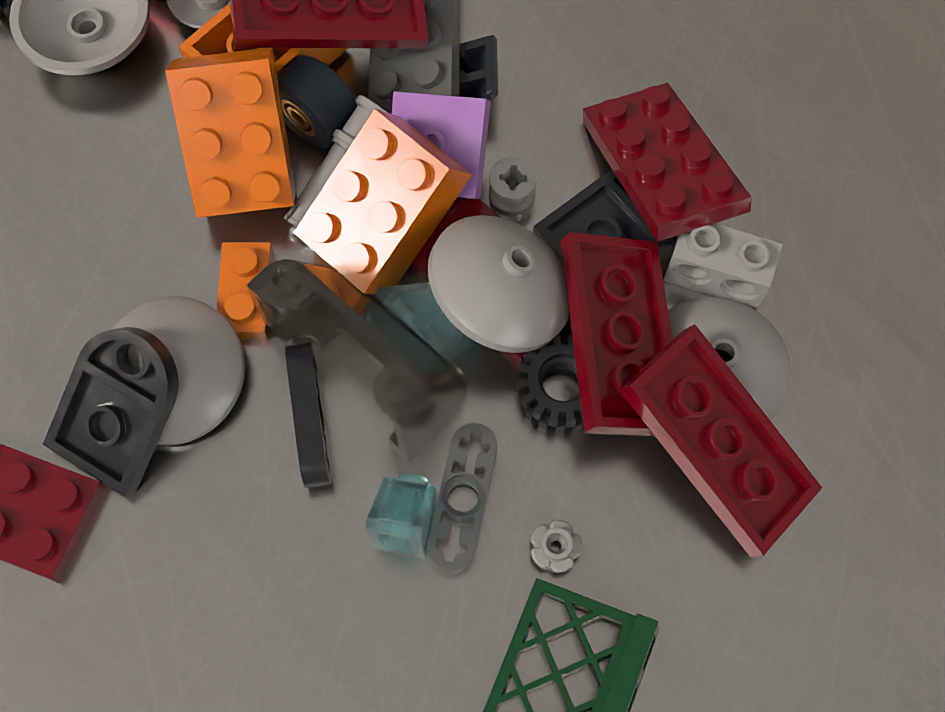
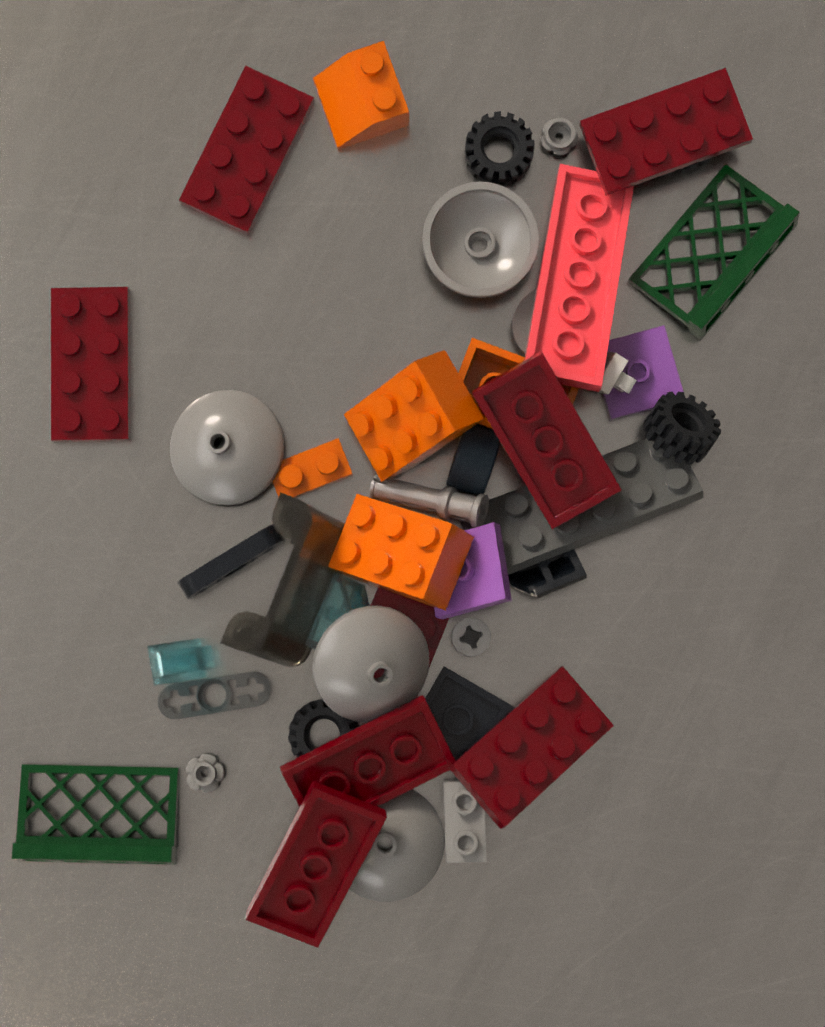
camera: 70 degrees right, 15 degrees up
black tile [43,327,179,497] -> none

